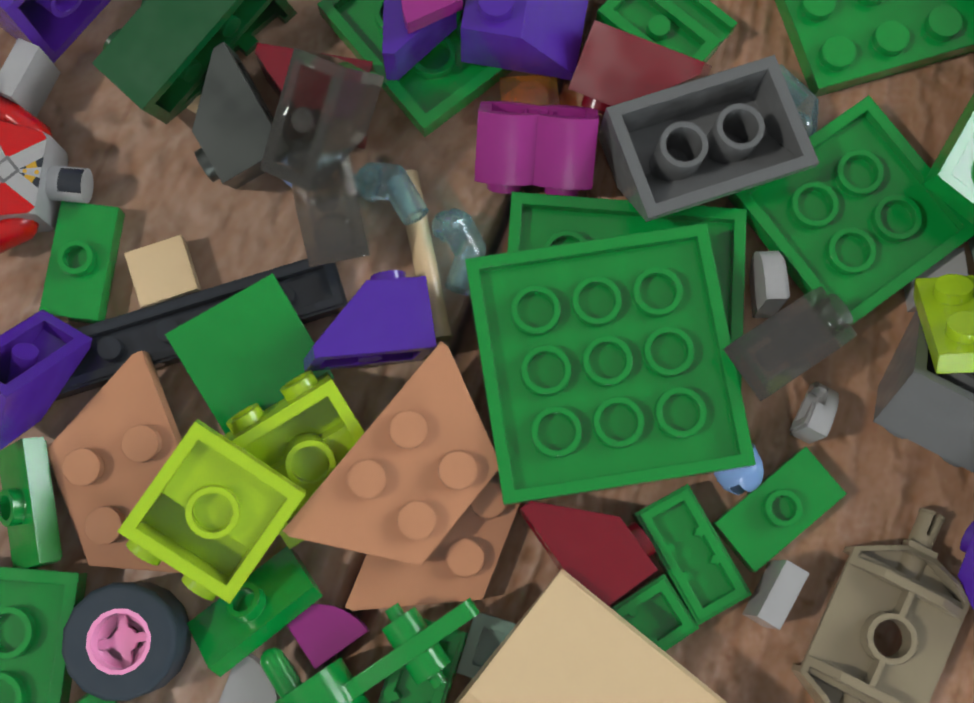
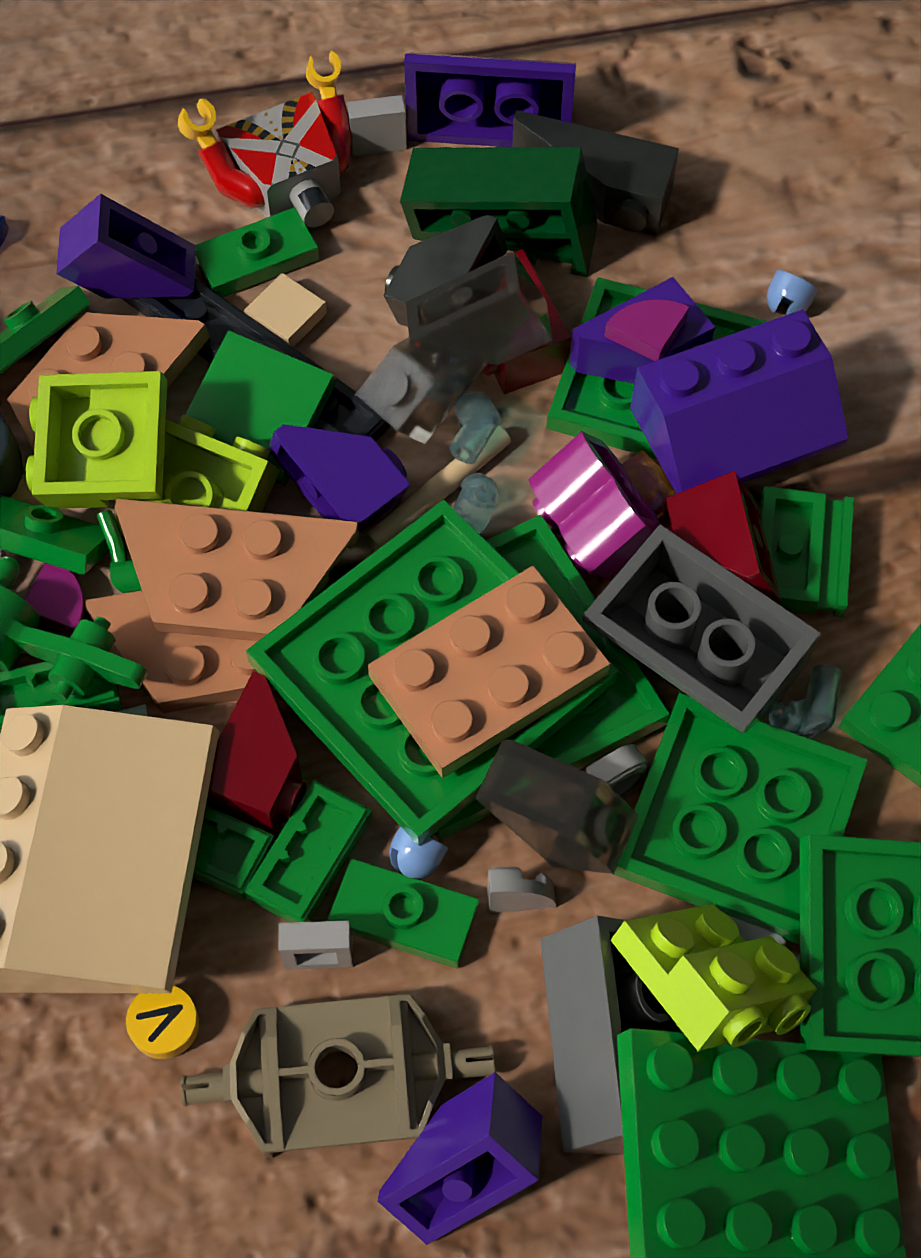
camera: 60 degrees right, 15 degrees down
none -> green hand [97,510,142,593]
none -> nougat plate [368,566,610,779]

